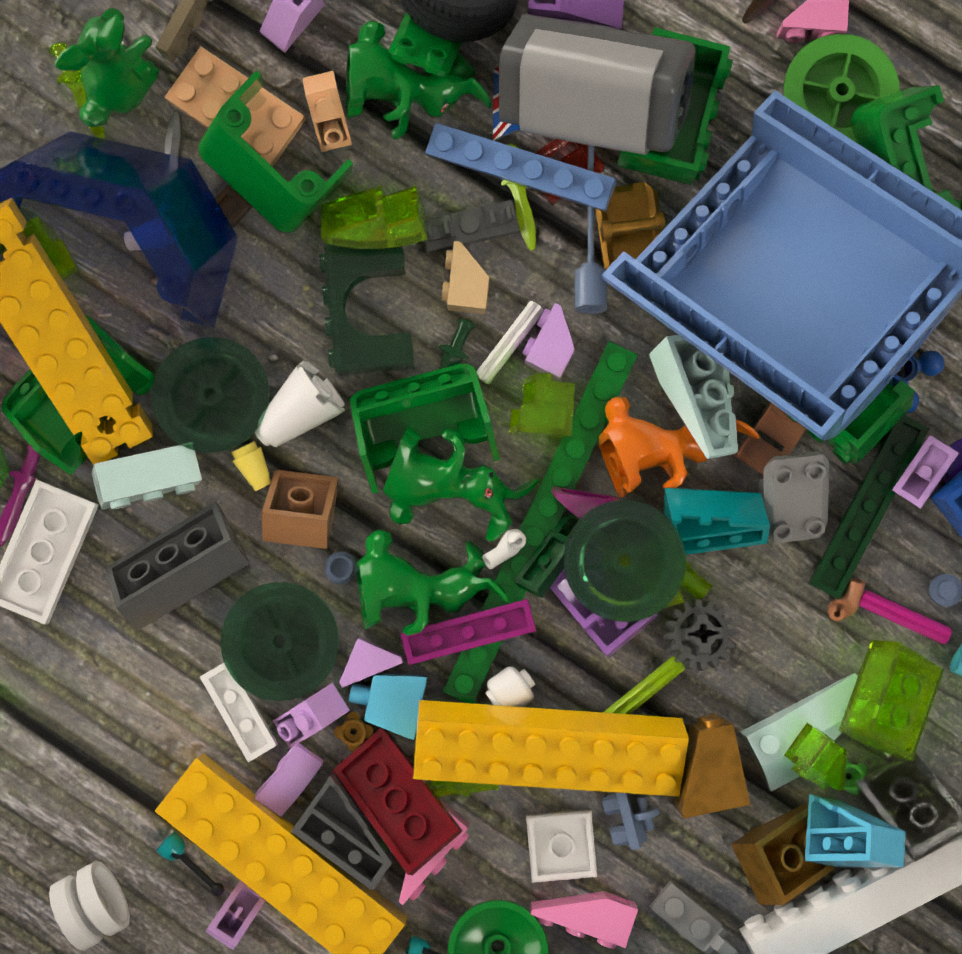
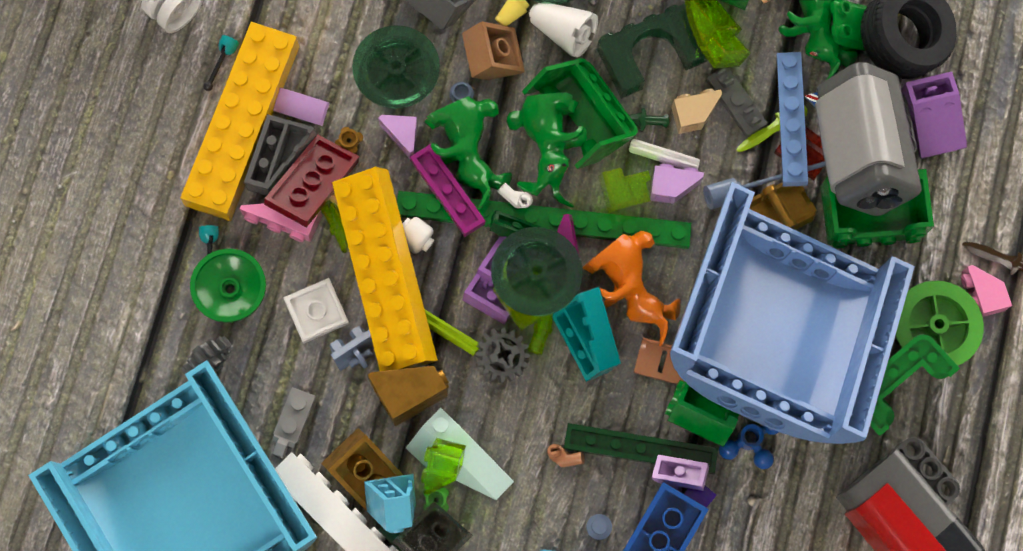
camera: 60 degrees right, 10 degrees down
white plate [200,660,278,762] -> none
lavender slope [205,880,266,950] -> none
lavender slope [273,683,350,748] -> none
medium azure torso [349,673,428,740] -> none
bright pink slope [530,891,638,949] -> none
light aqua wedge [649,335,738,459] -> none
light grey shield [758,451,829,543] -> none
clear neon green slope [838,640,944,762] -> none
dark pink axle [859,590,952,644] -> none

